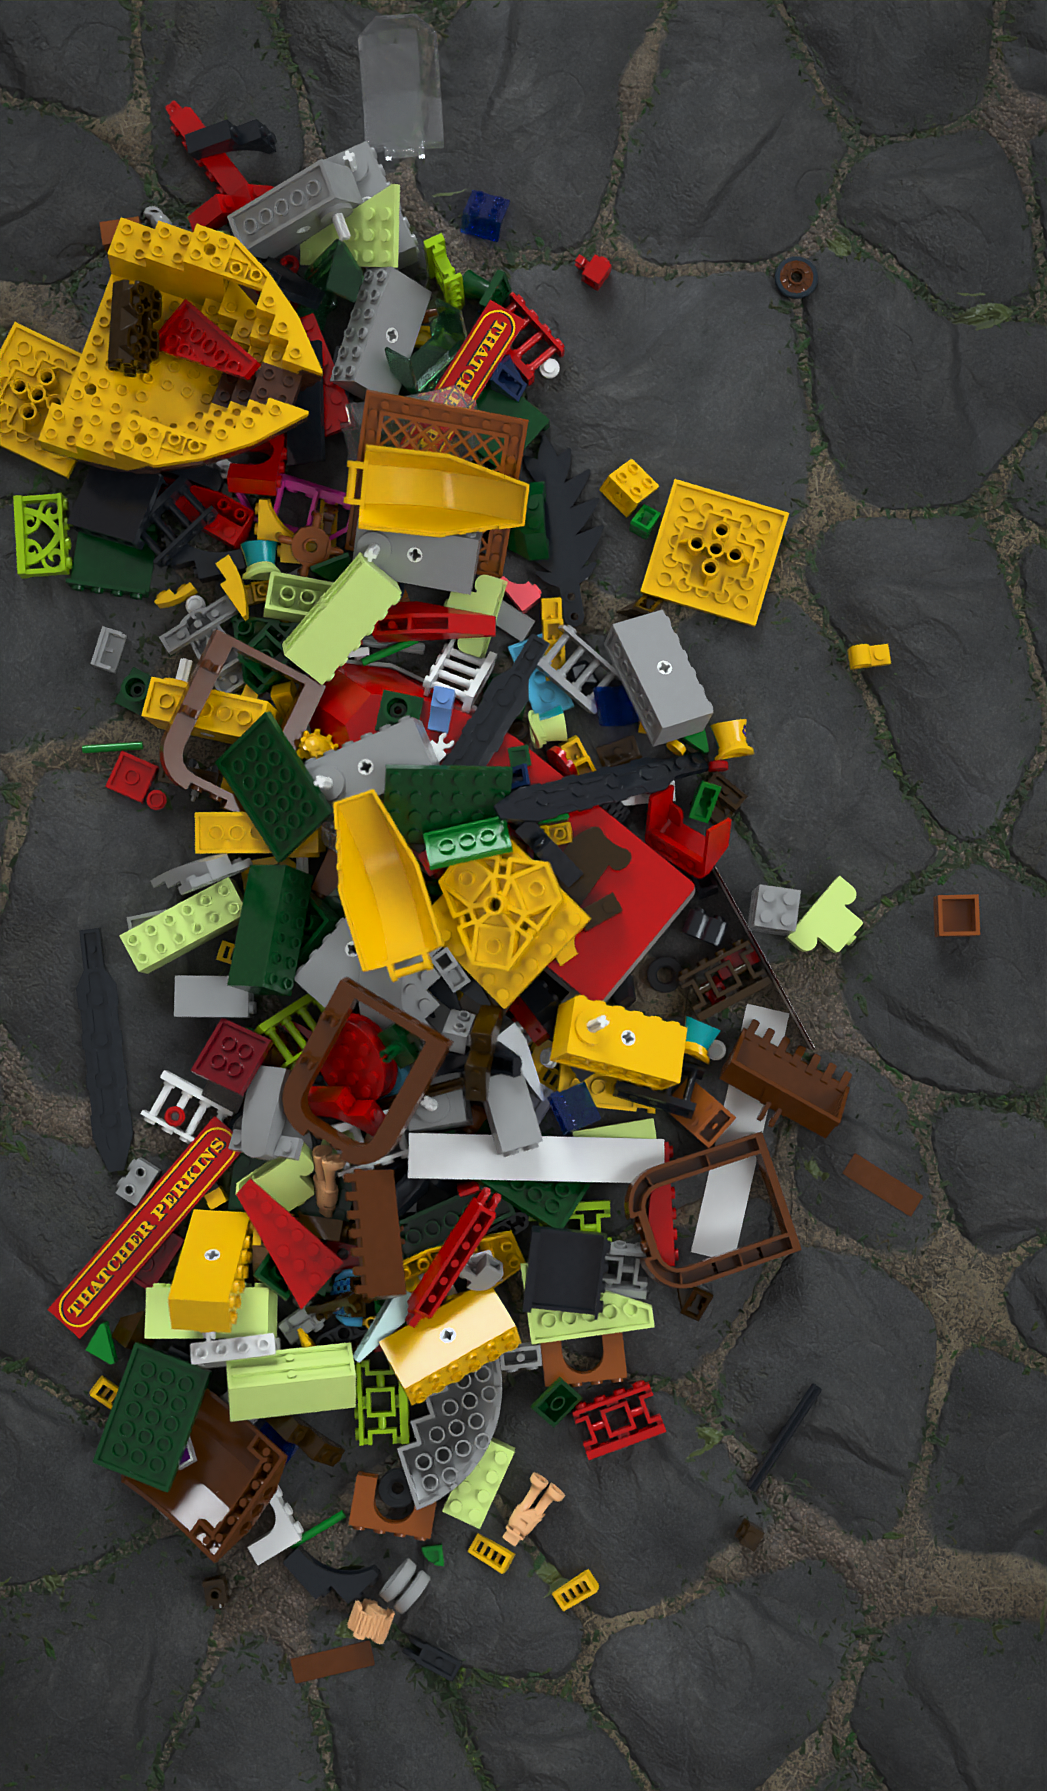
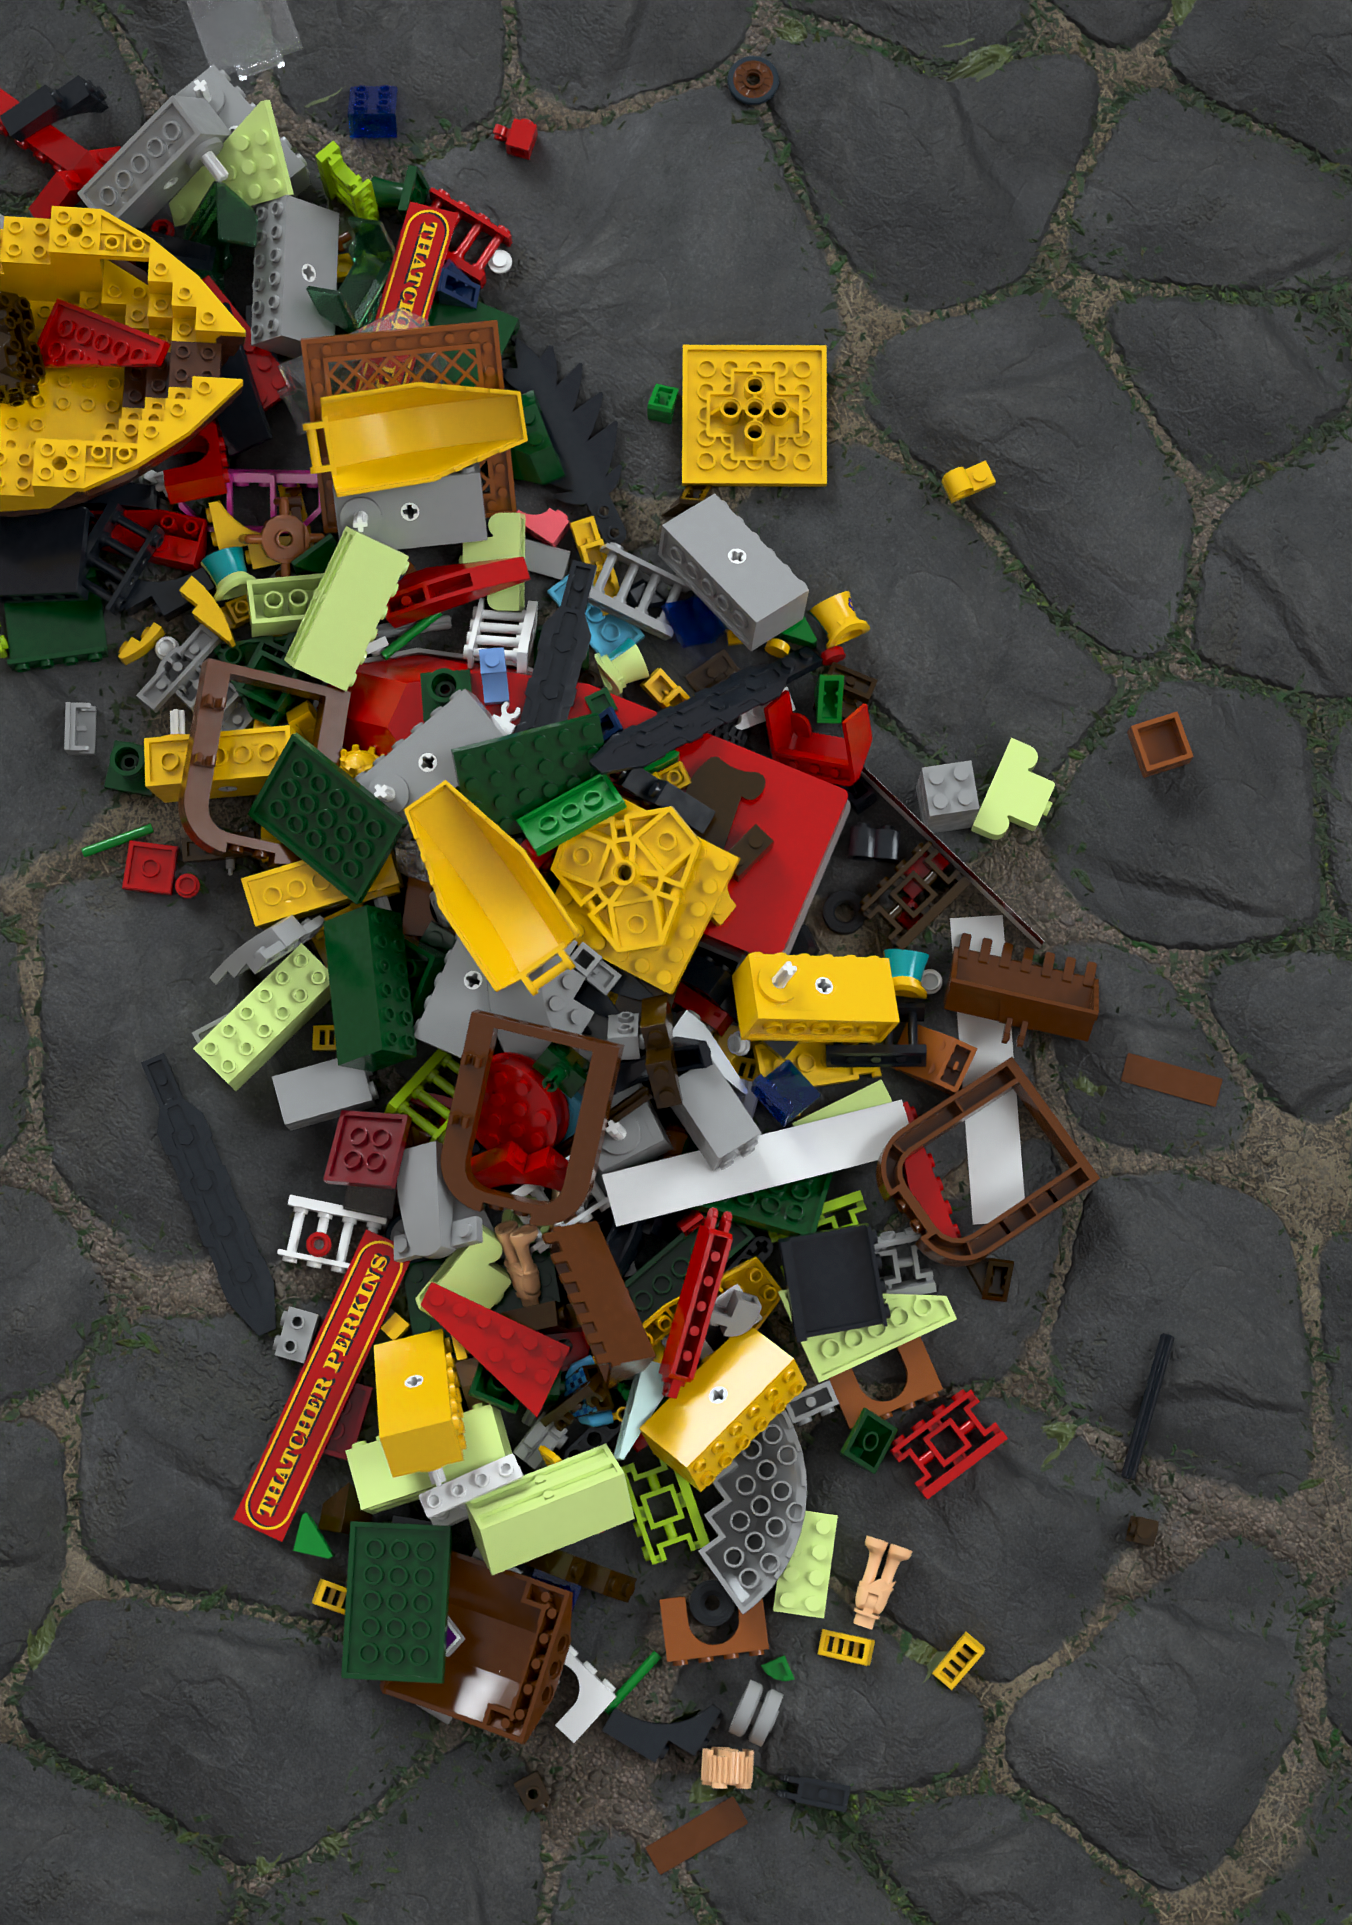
camera: 20 degrees left, 5 degrees down
red tile [547,746,578,777] -> none
yellow bracket [599,459,659,517] -> none

